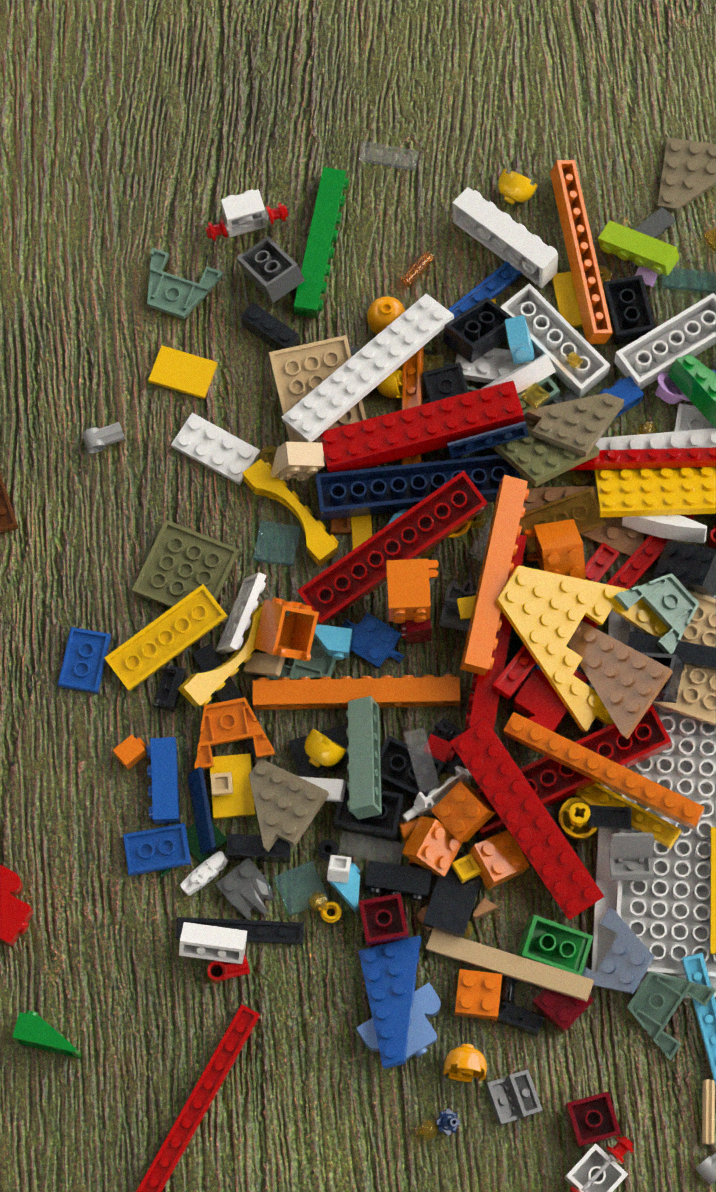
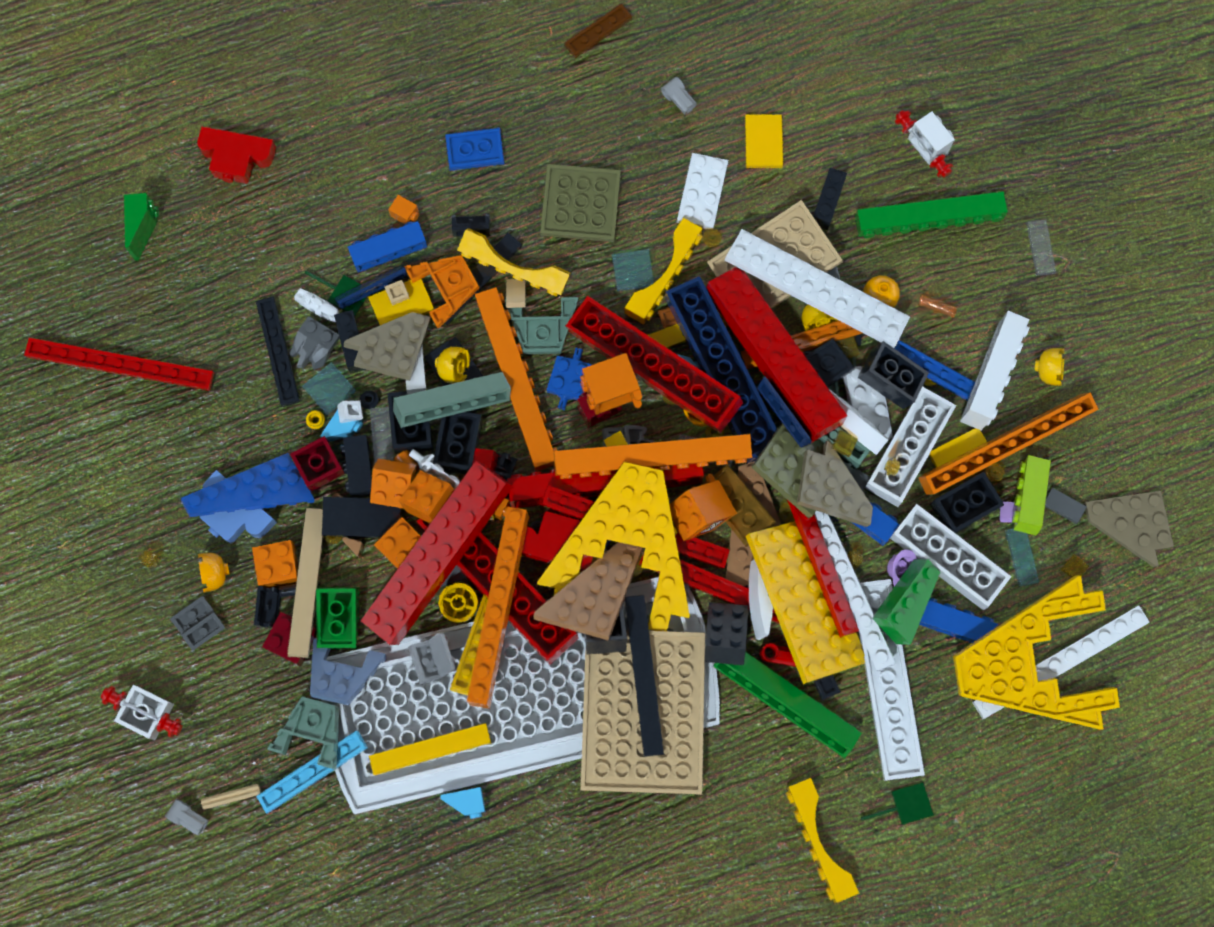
camera: 70 degrees right, 5 degrees up
yellow plate [105,584,228,691] -> none
blue tile [123,823,192,876] -> none
sand green wing [147,248,223,319] -> none
white brick [179,922,247,964] -> none
red piece [207,955,250,984] -> none
white plate [216,572,266,655] -> none
dark grey brick [237,236,305,303] -> none
orange container [254,597,319,661] -> none
tan slope [271,442,325,481] -> none
clear yellow plate [309,891,328,912] -> none
medium azure slope [314,624,352,660] -> none
clear tile [404,728,440,793] -> none
dark blue plant [436,1108,460,1136] -> none
yellow plate [452,854,481,883] -> none
medium azure slope [505,315,534,365] -> none
dark red brick [565,1092,621,1149] -> none
yellow bush [569,802,590,827] -> none
black tile [588,805,632,830] -> none
sand green wing [614,573,700,654] -> none

